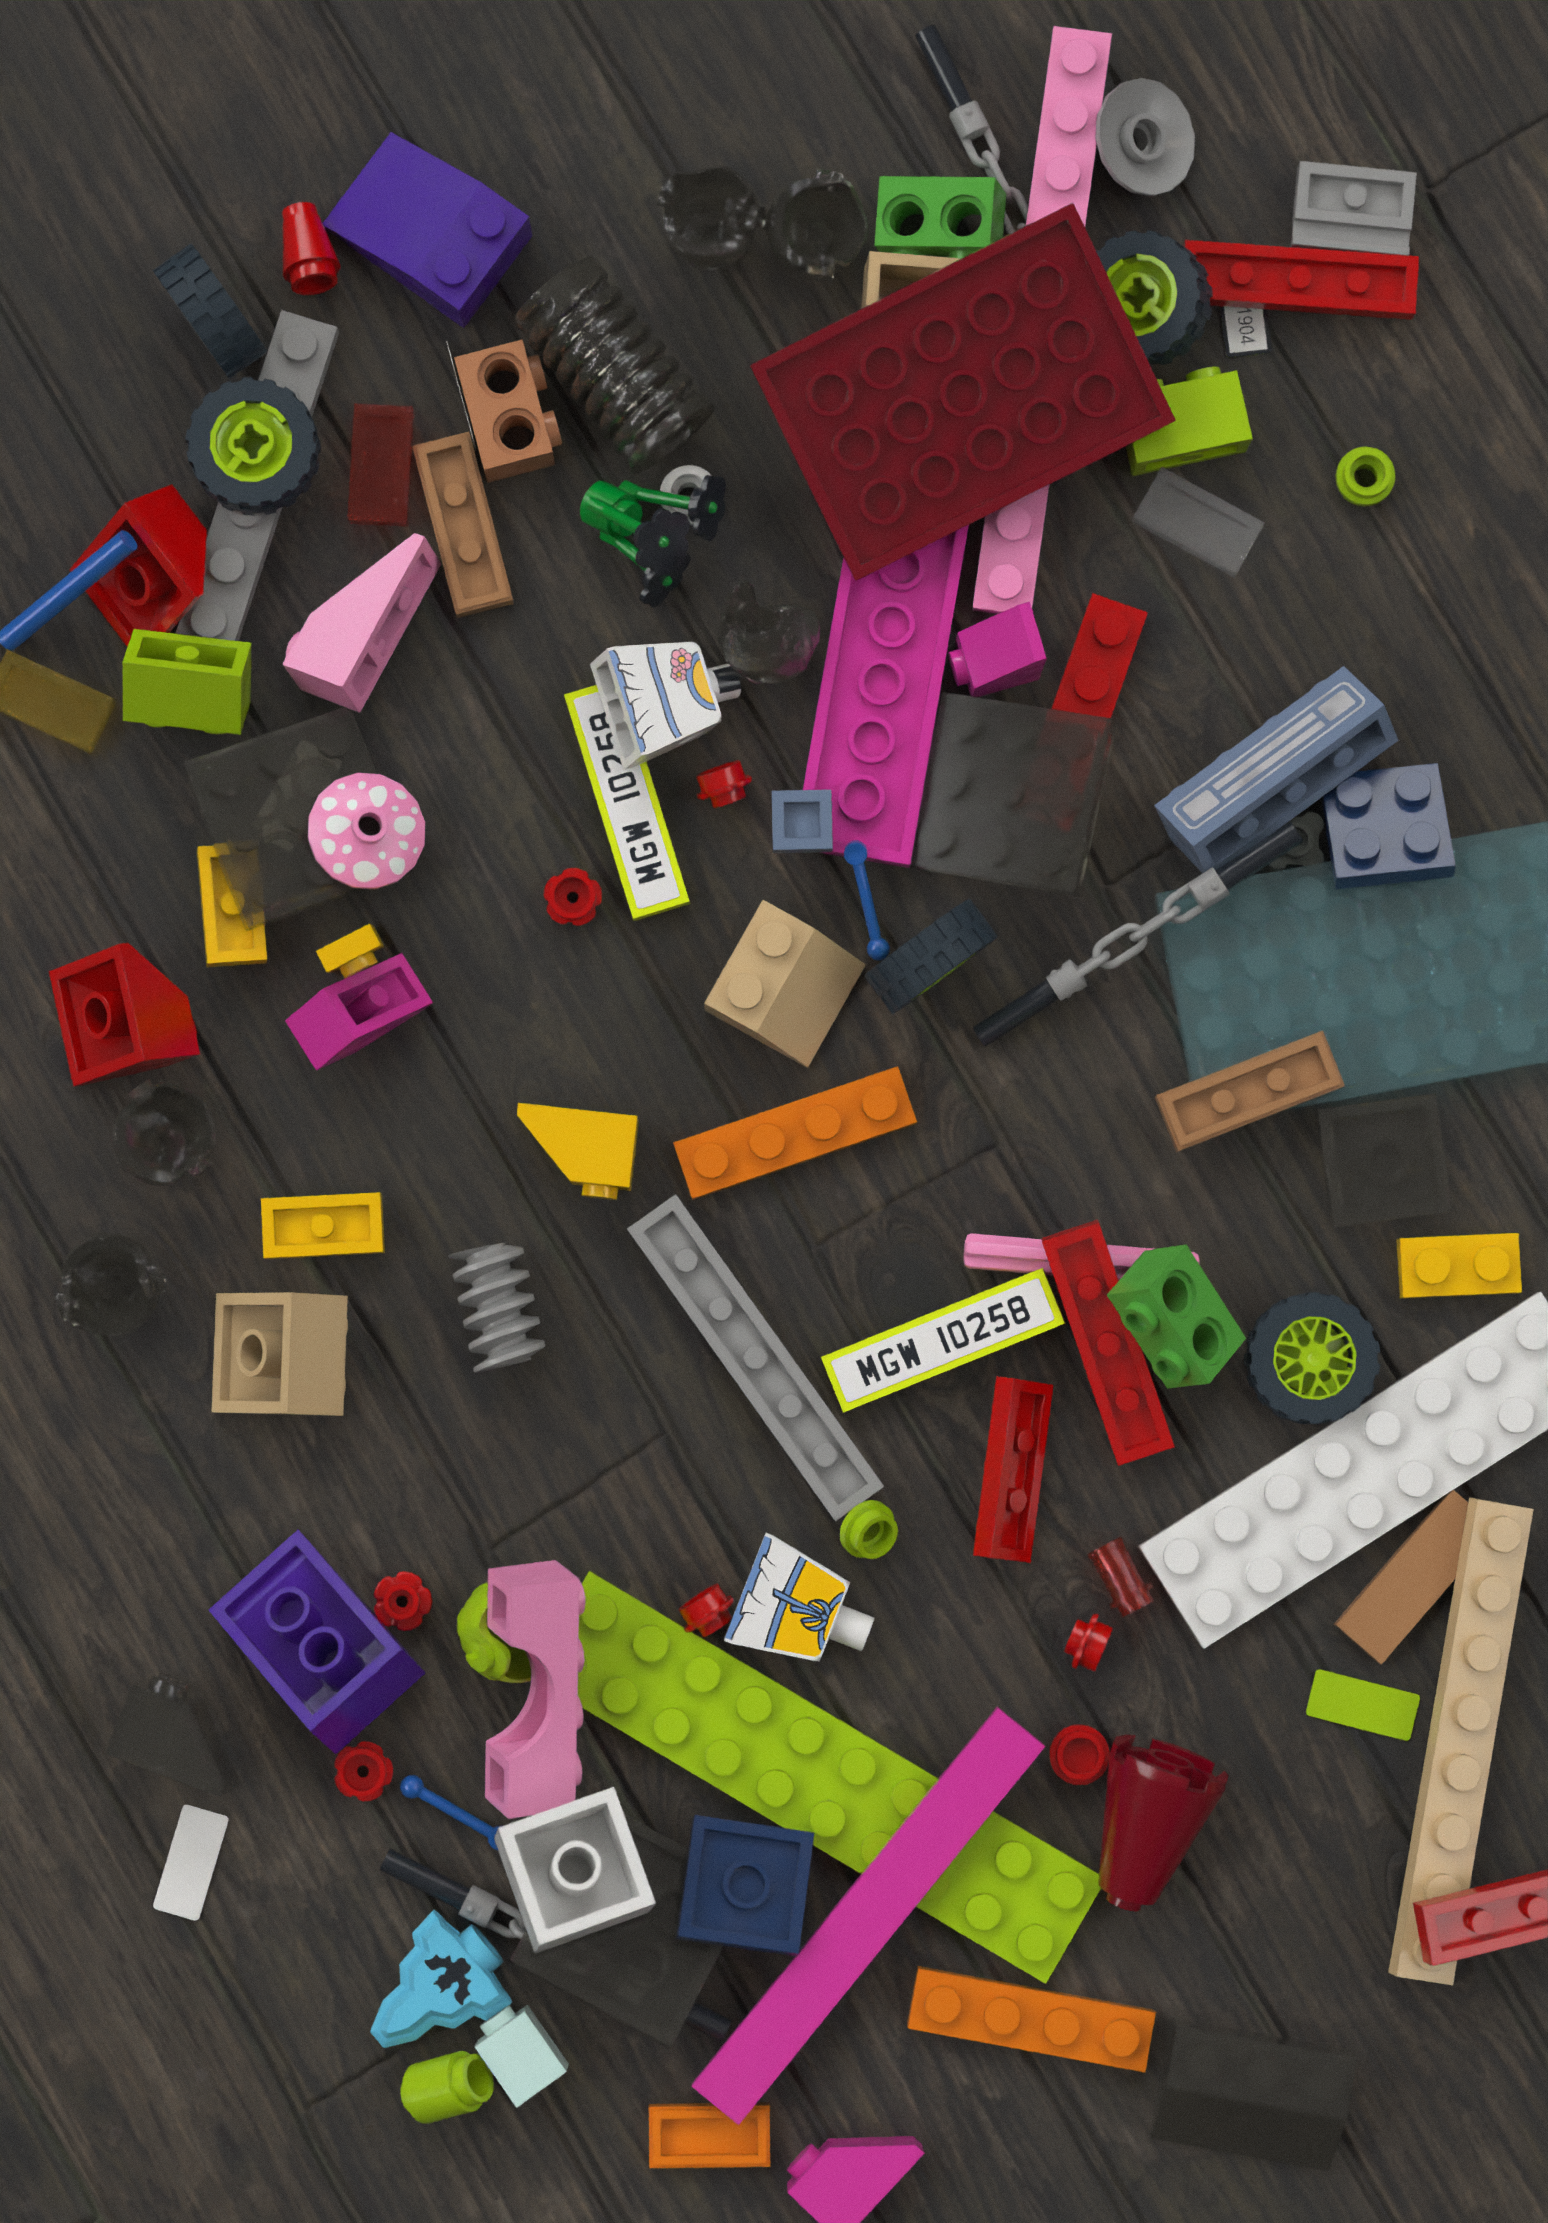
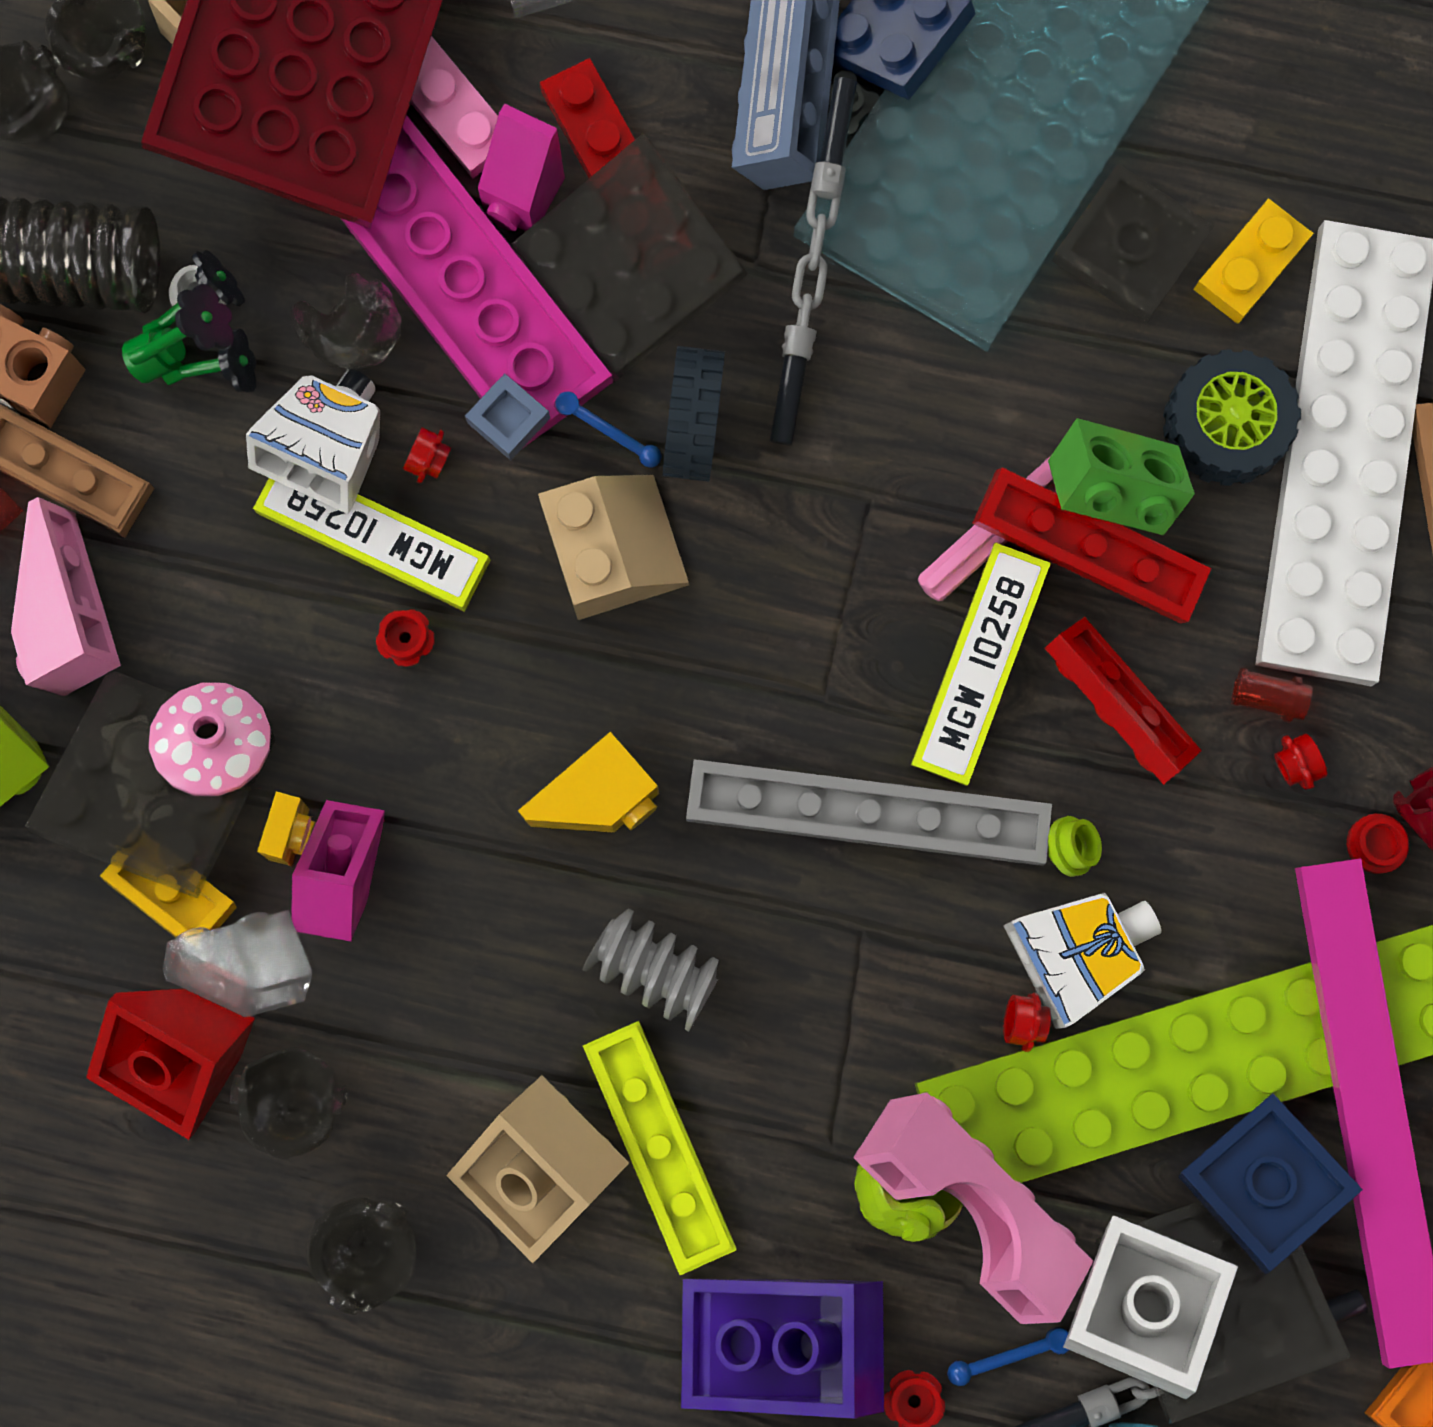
camera: 45 degrees left, 5 degrees down
yellow plate [261,1192,385,1259] -> none
red plate [374,1571,432,1631] -> none
orange plate [673,1066,917,1200] -> none
medium nougat tile [1155,1031,1345,1152] -> none
none -> clear slope [163,910,312,1017]
none -> neon yellow tile [583,1021,737,1275]

